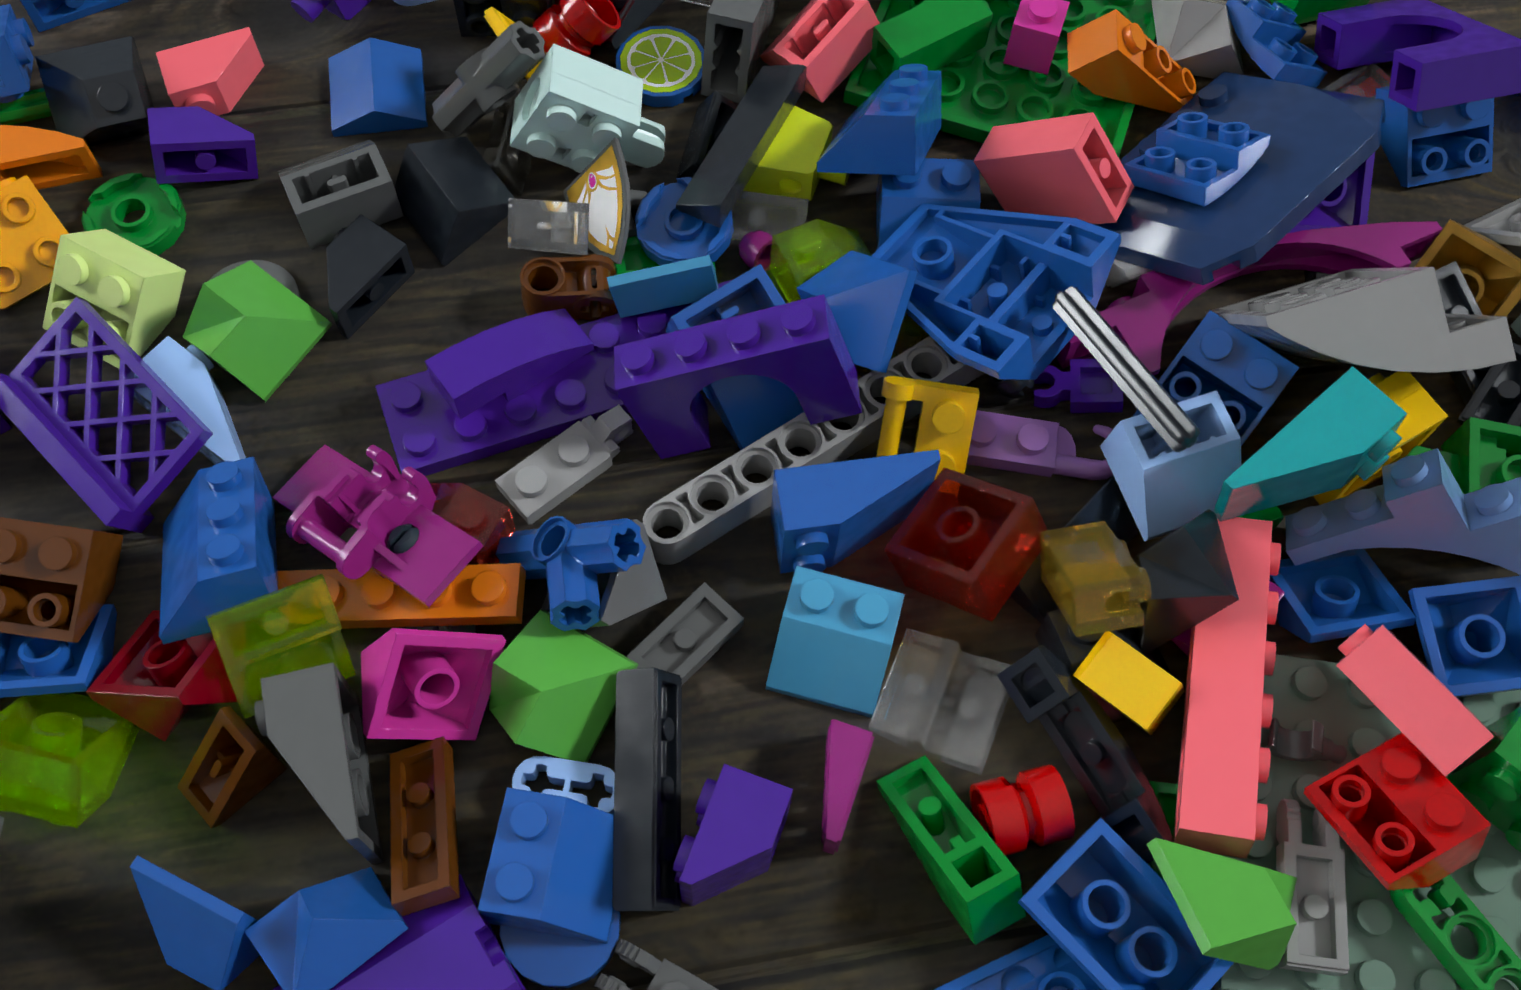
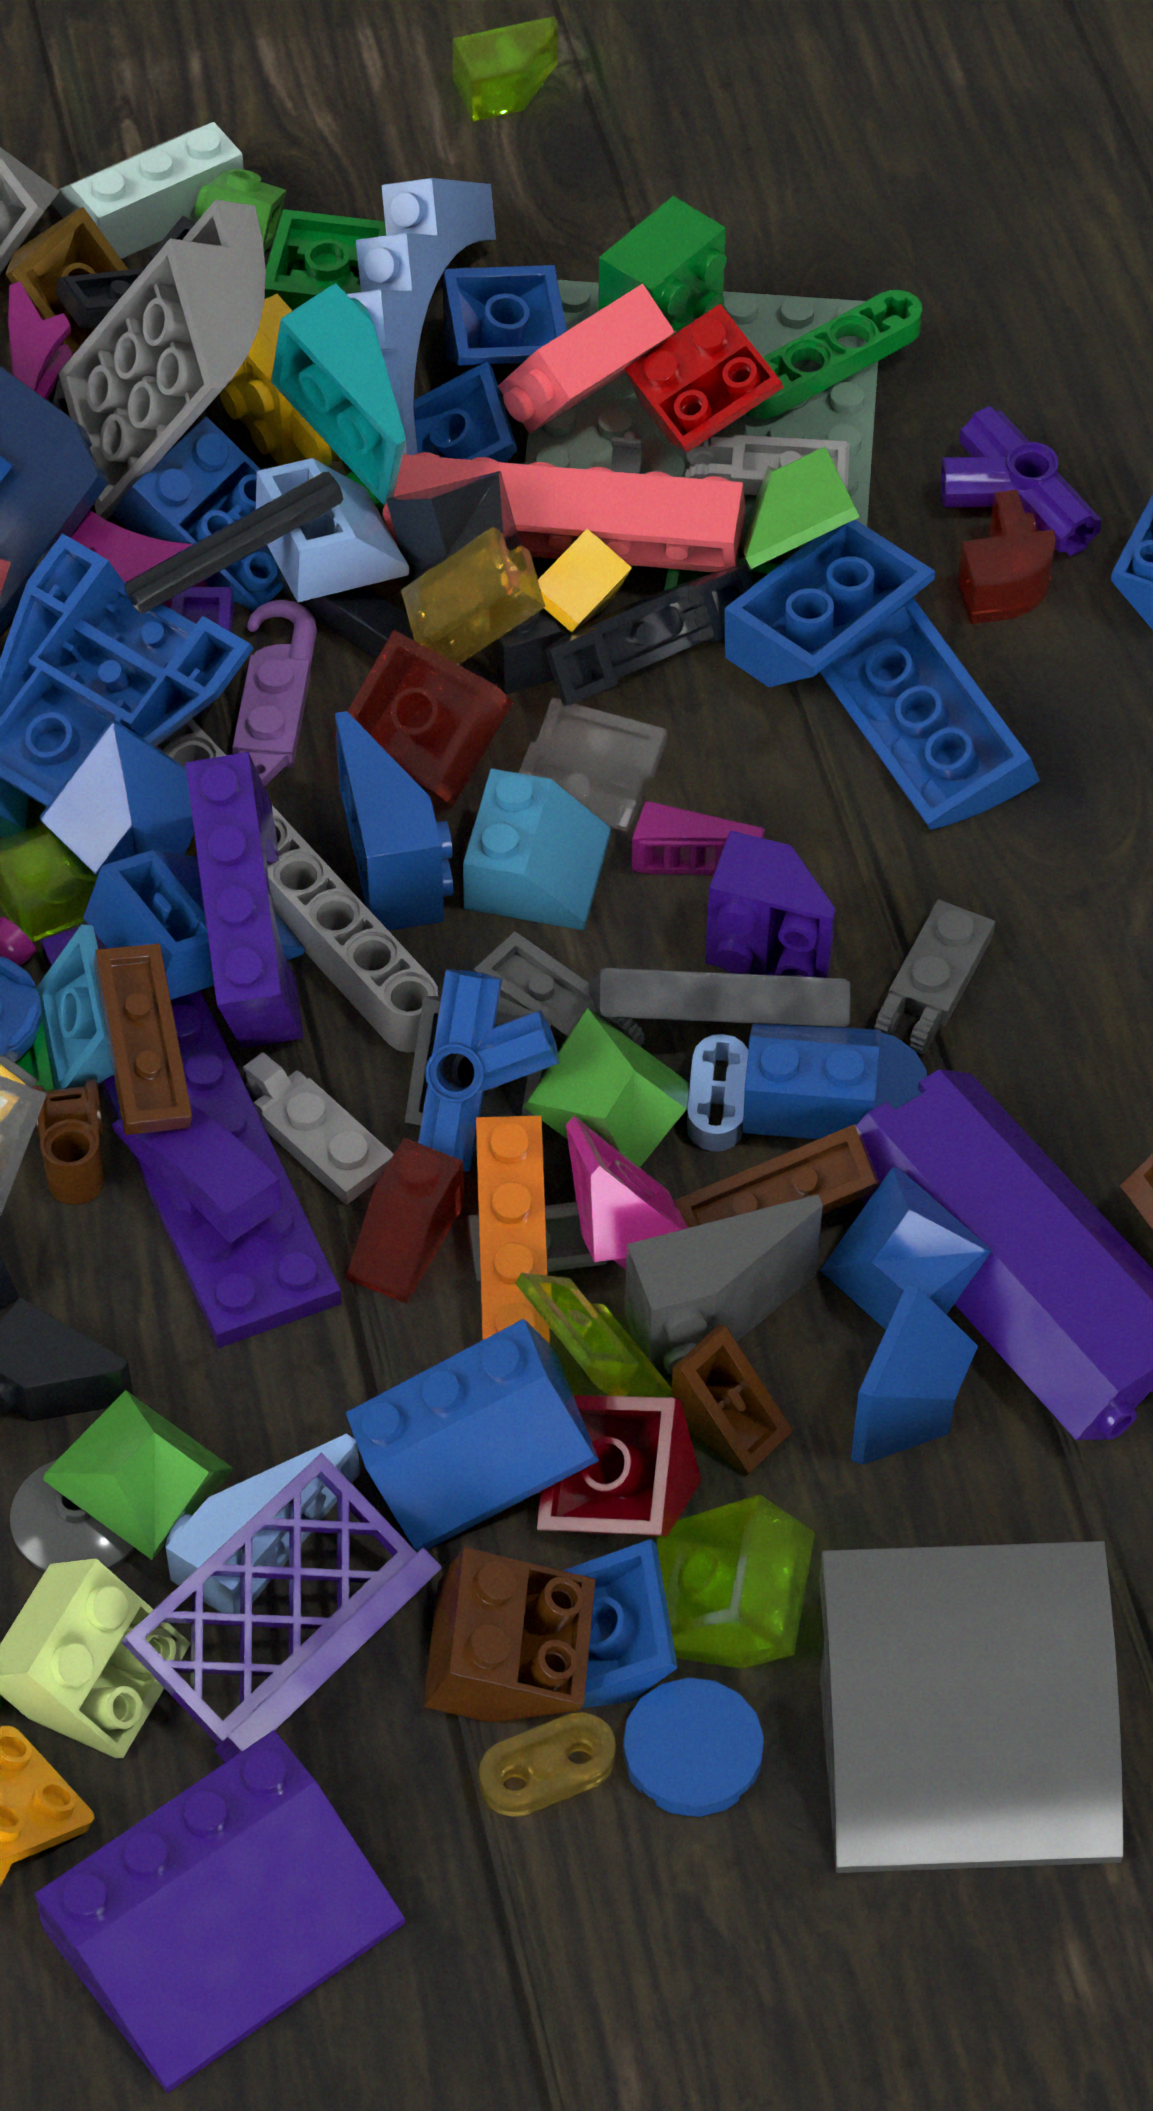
camera: 90 degrees left, 10 degrees down
magenta piece [272,445,483,607] -> none
yellow plate [876,376,980,494] -> none
green slope [876,755,1026,945] -> none
red wheel [970,764,1075,856] -> none
none -> reddish brown plate [94,943,192,1135]

